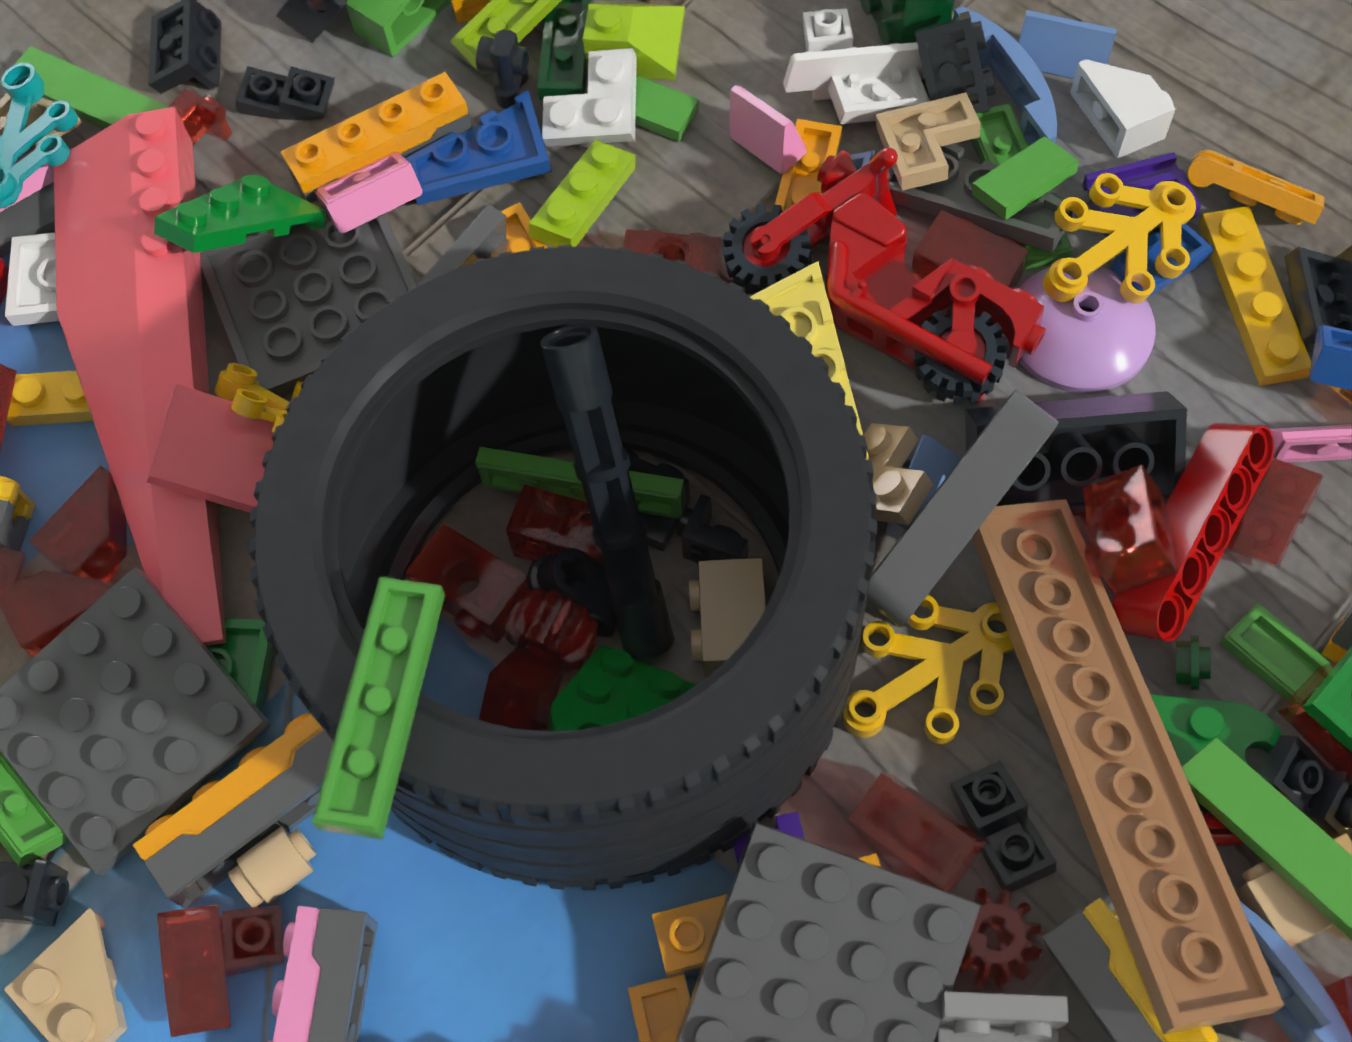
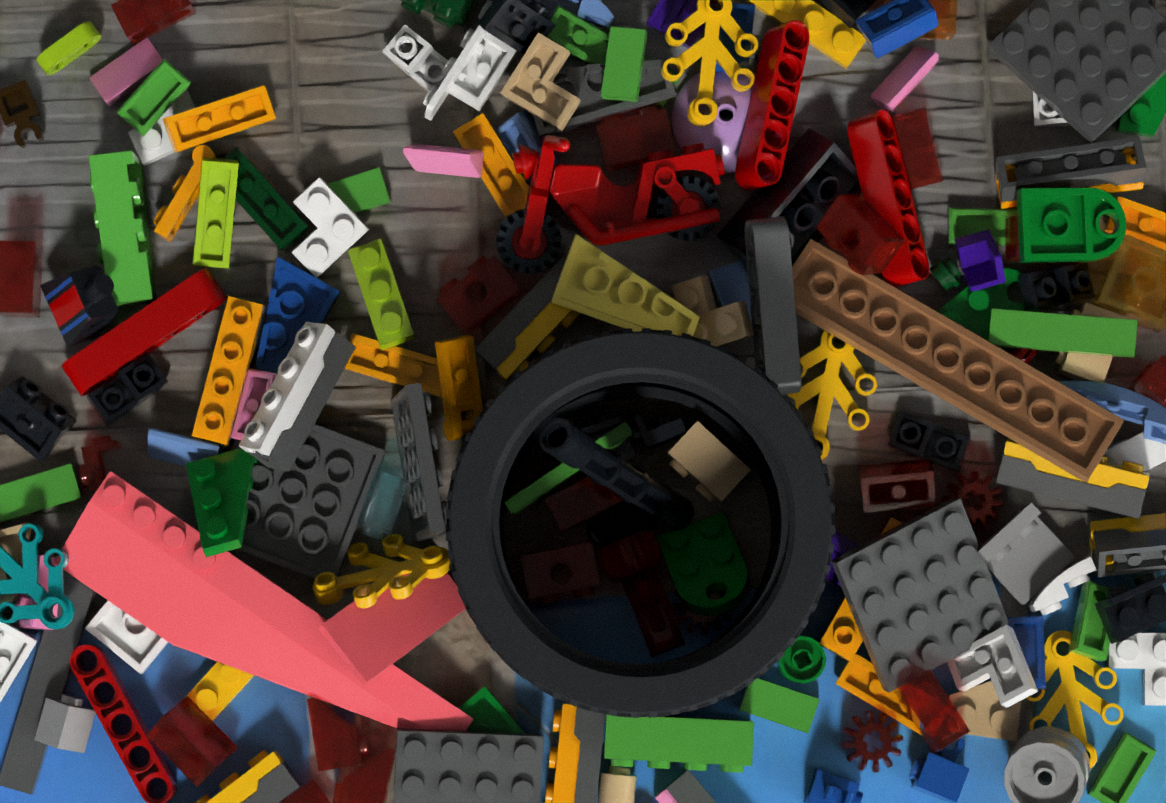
camera: 50 degrees left, 20 degrees up
bright green tile [312,577,445,840] -> none
black plate [476,30,529,109] -> none
lime slope [583,1,685,81] -> none
none -> red beam [61,268,227,397]
none -> medium blue slope [148,428,223,466]
none -> white piece [238,322,356,471]
none -> bright green brick [604,714,754,773]
none -> red beam [735,20,810,191]
none -> bright green tile [739,678,820,733]
none -> green wheel [776,636,826,684]
none -> dark purple panel [954,229,1006,292]

